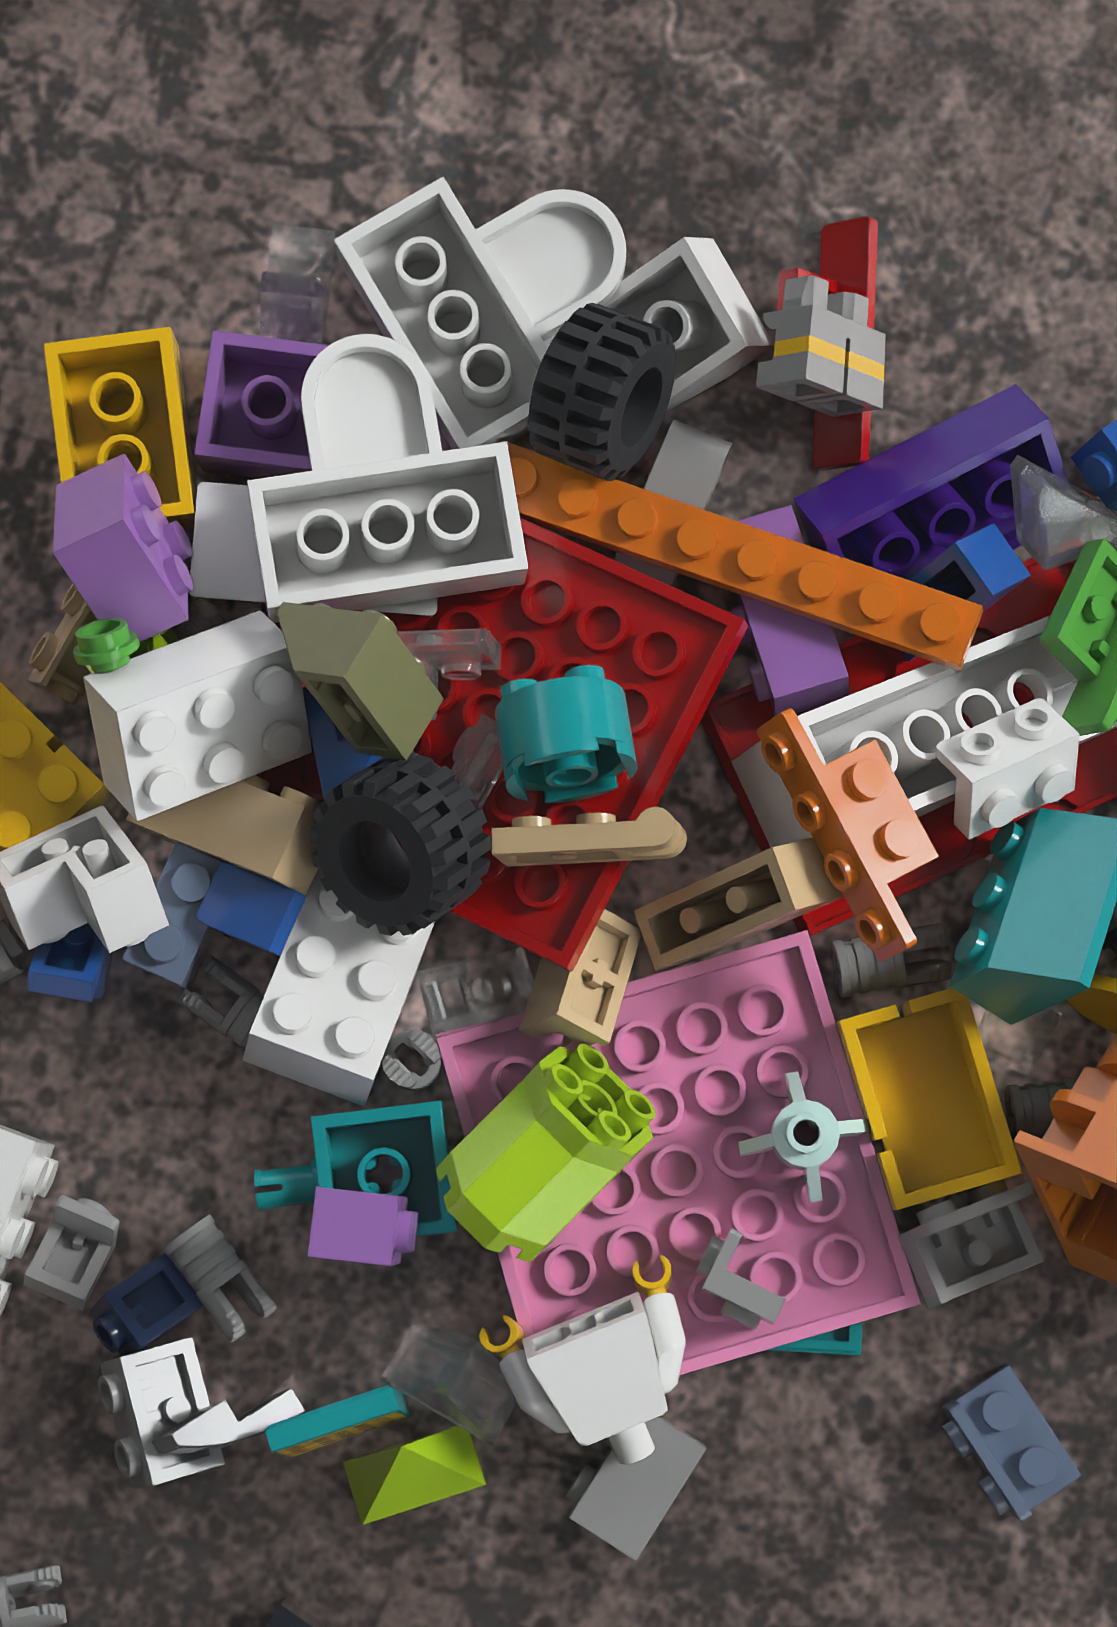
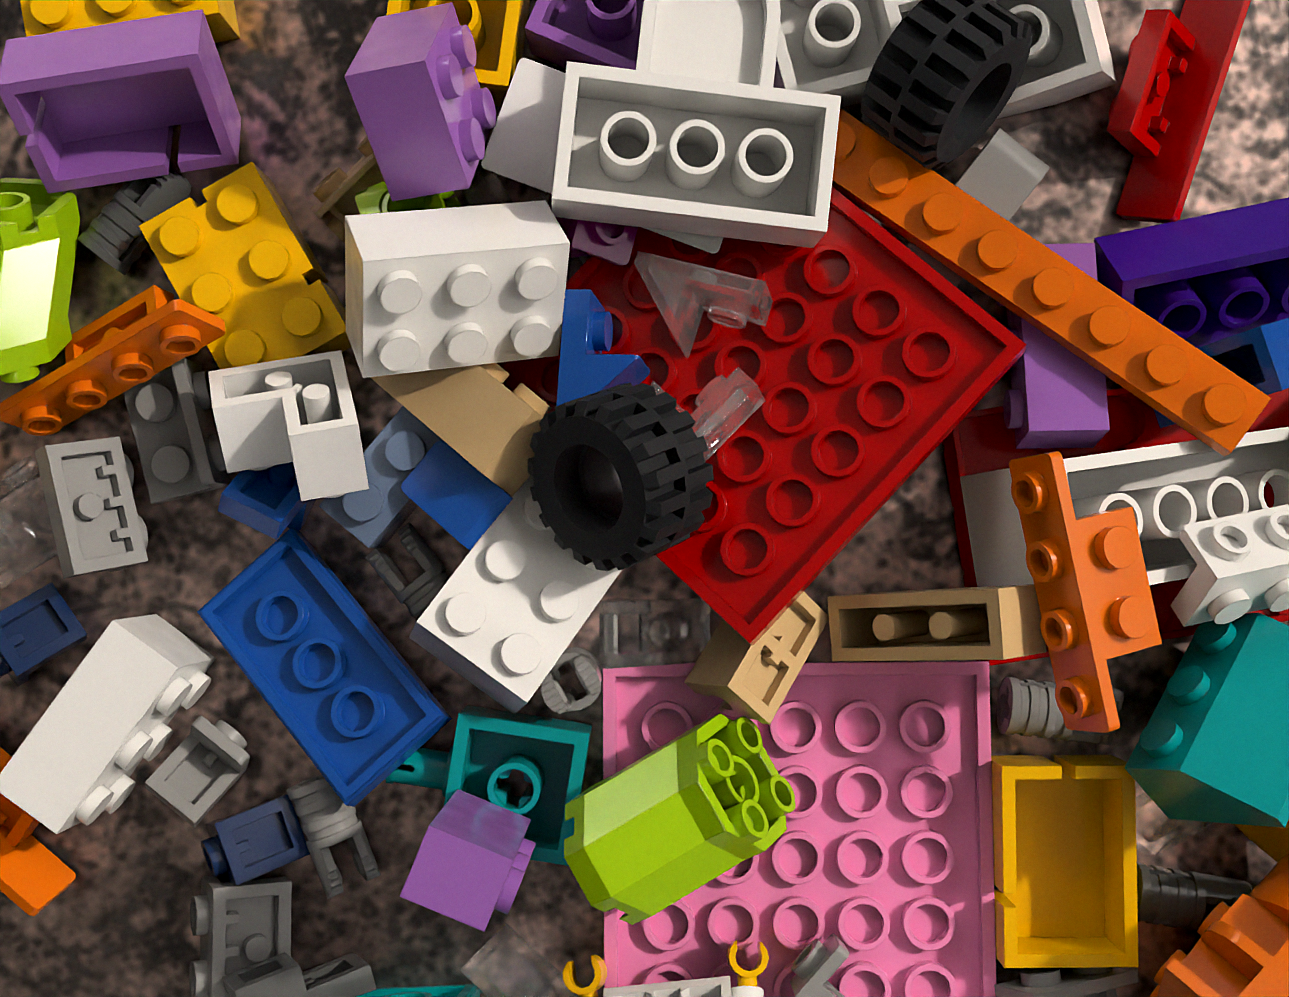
camera: 20 degrees right, 5 degrees up
bright green plate [73,618,140,673] -> none
olive slope [277,602,444,761] -> none
tan plate [492,807,687,867] -> none
teal brick [495,665,637,803] -> none
light aqua brick [738,1071,870,1204] -> none
light grey hips [756,275,886,417] -> none
none -> blue tile [197,527,452,807]

